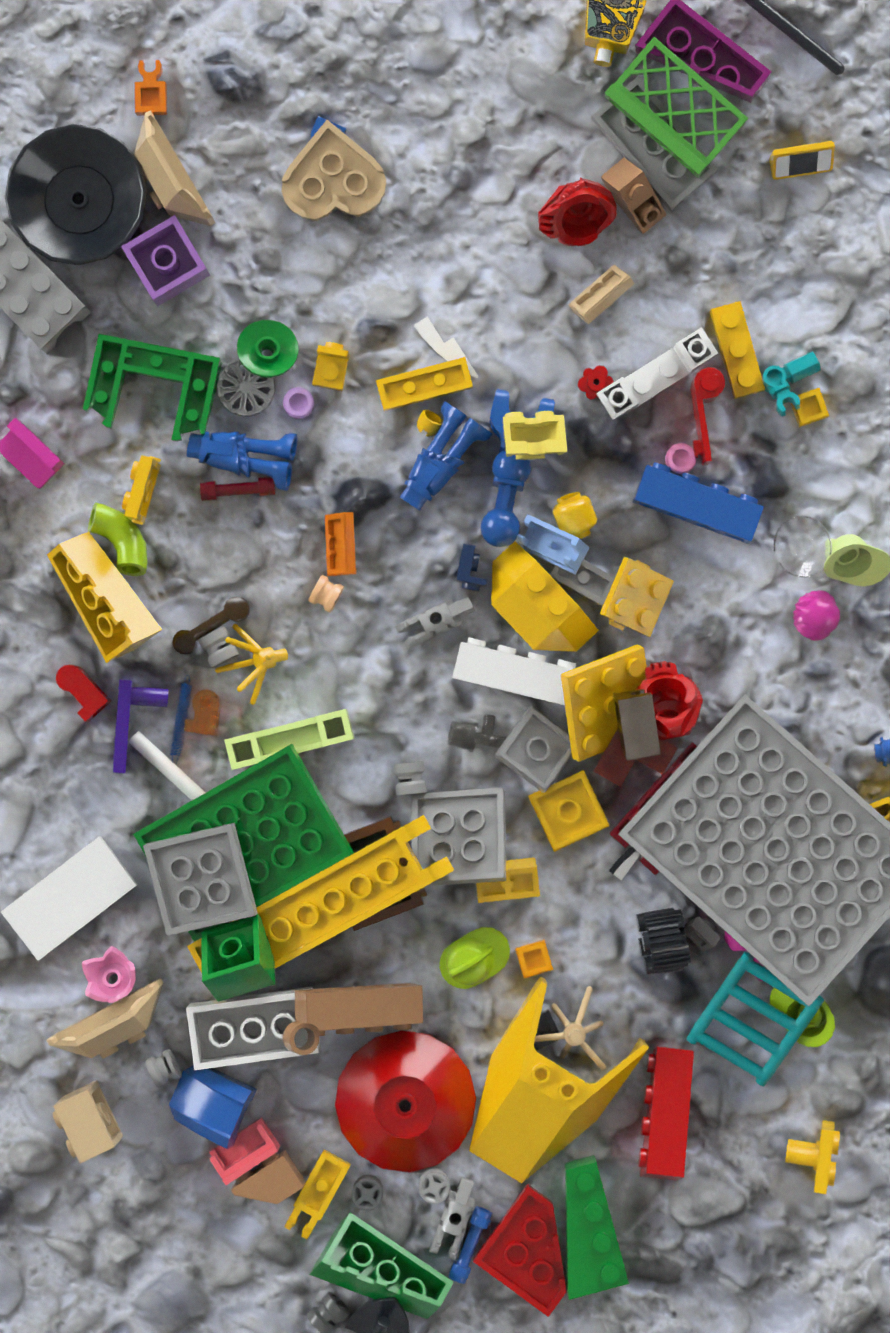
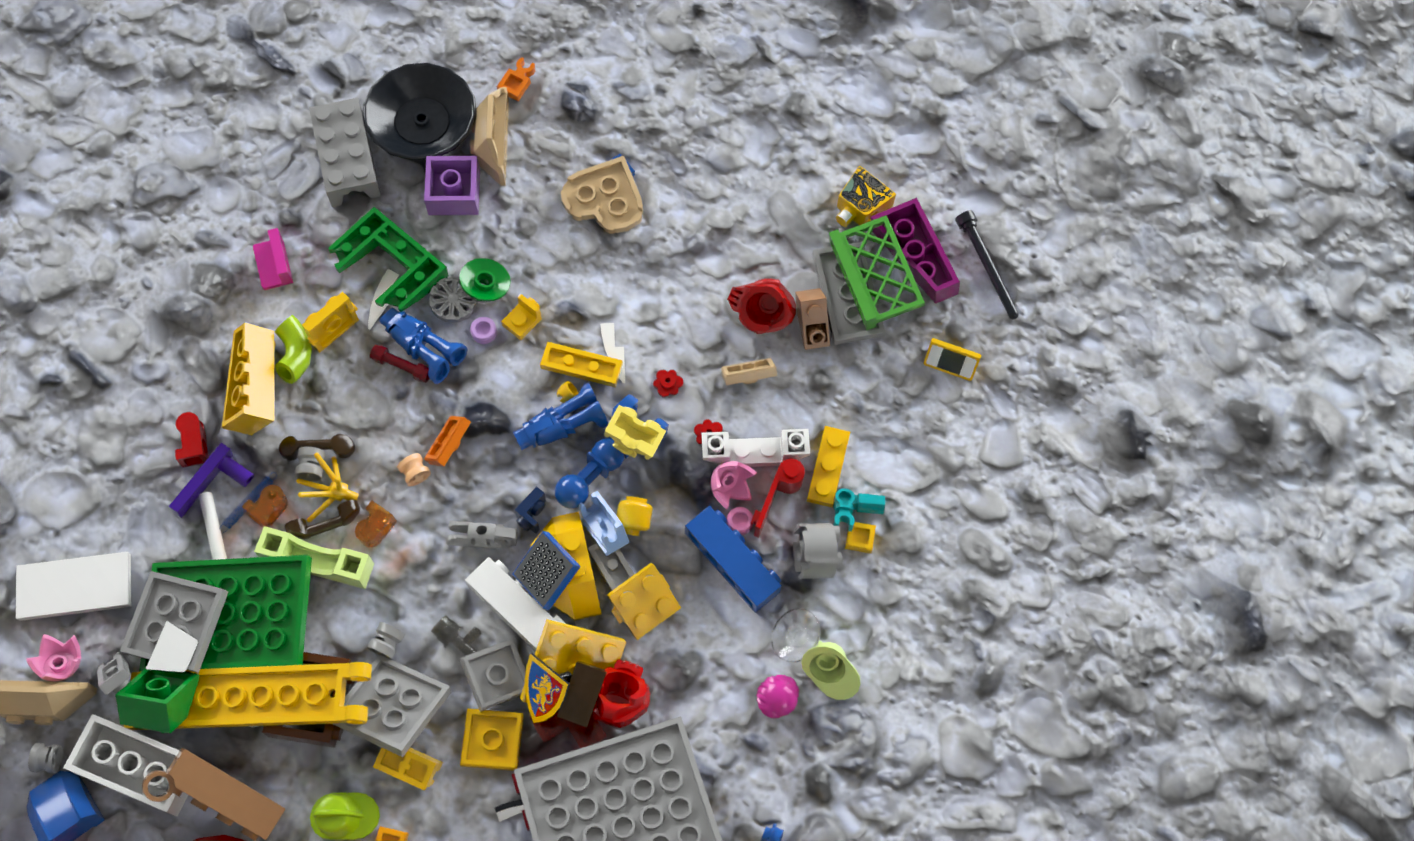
camera: 25 degrees right, 20 degrees down
none -> light grey hinge [97,651,131,695]
none -> white sticker [146,621,198,672]
none -> dark brown bar [284,500,360,539]
none -> clear orange leg [355,500,397,547]
none -> white sticker [368,269,399,330]
none -> tile [512,531,581,610]
none -> shield [525,653,572,723]
none -> red plant [653,370,683,397]
none -> bright pink piece [711,461,757,509]
none -> light grey brick [793,523,843,579]

